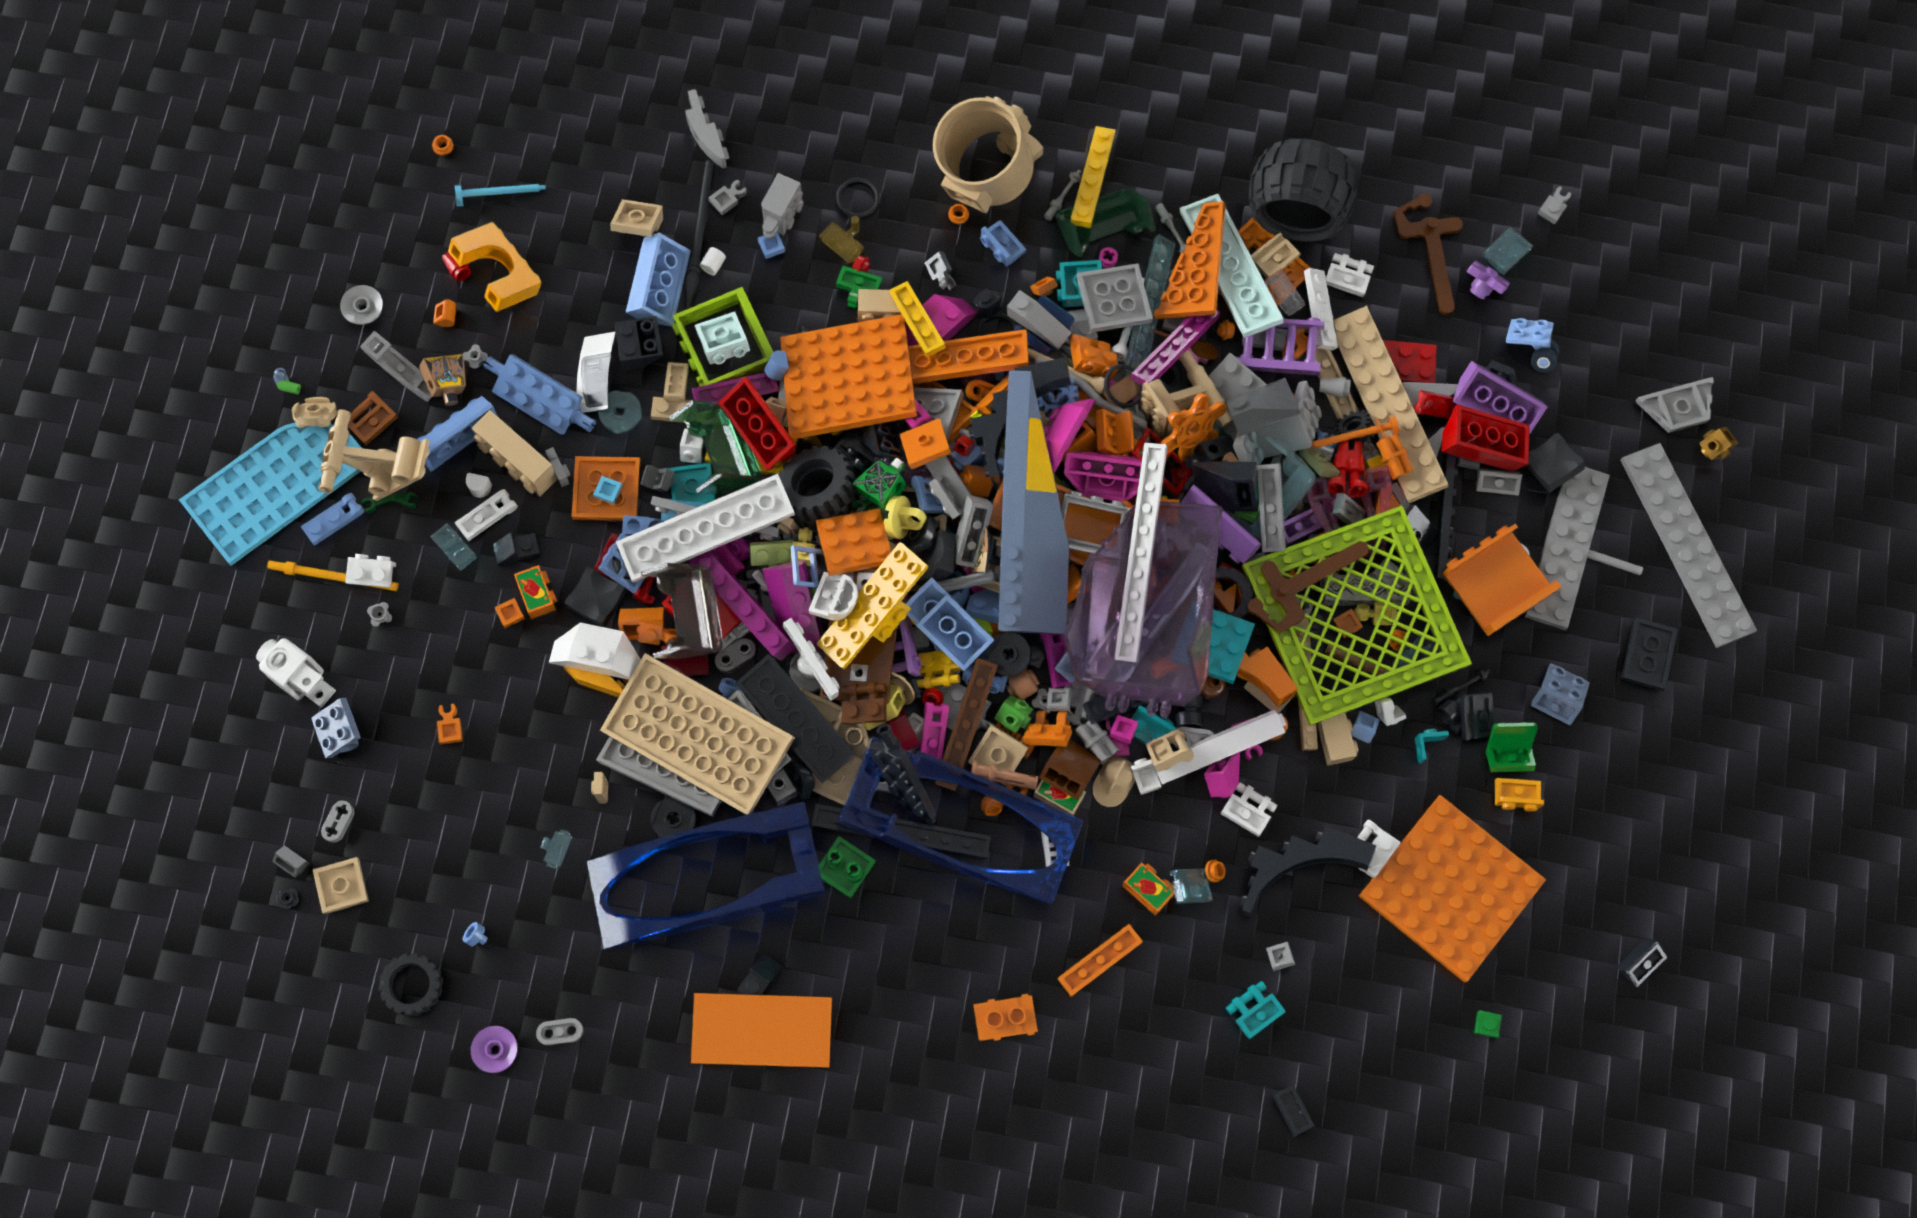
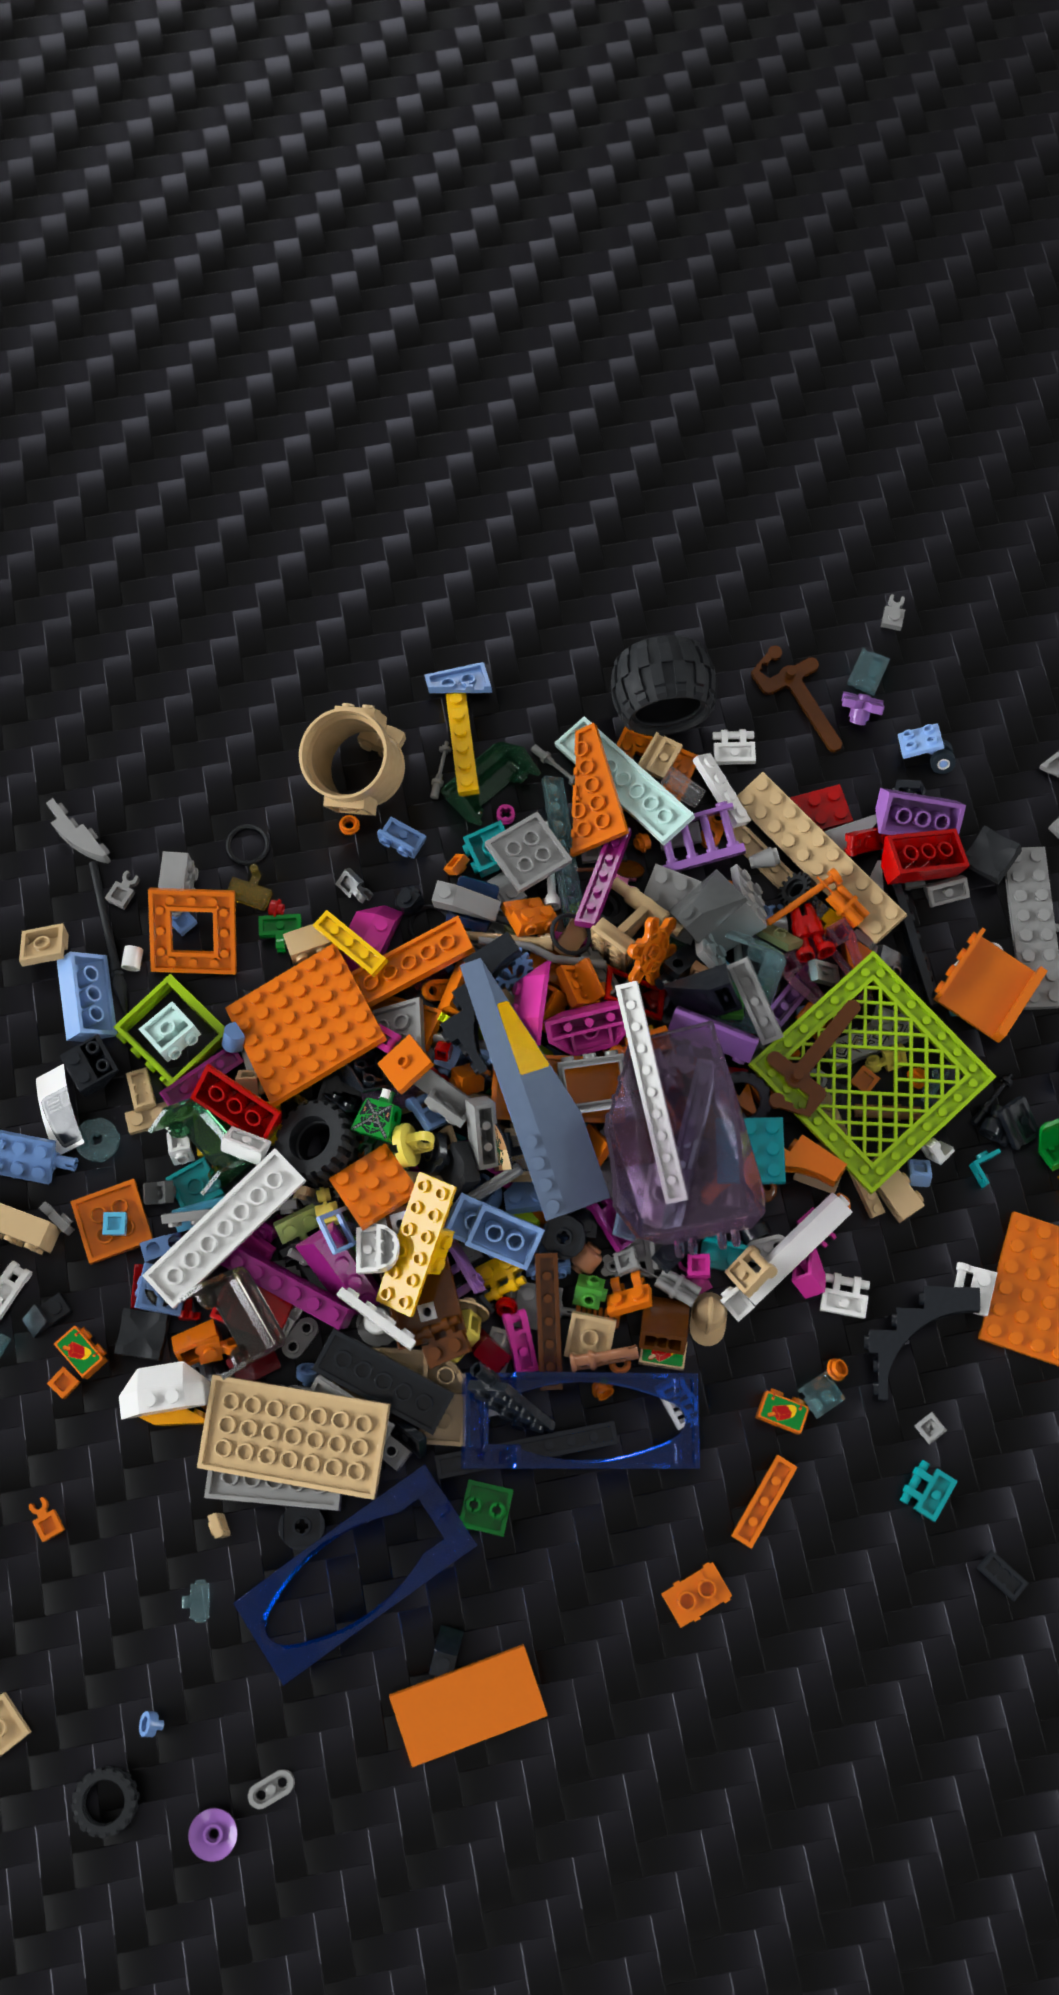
camera: 15 degrees left, 0 degrees up
none -> orange plate [148,888,237,975]
none -> white slope [221,1126,272,1165]
none -> medium blue wing [425,662,492,693]

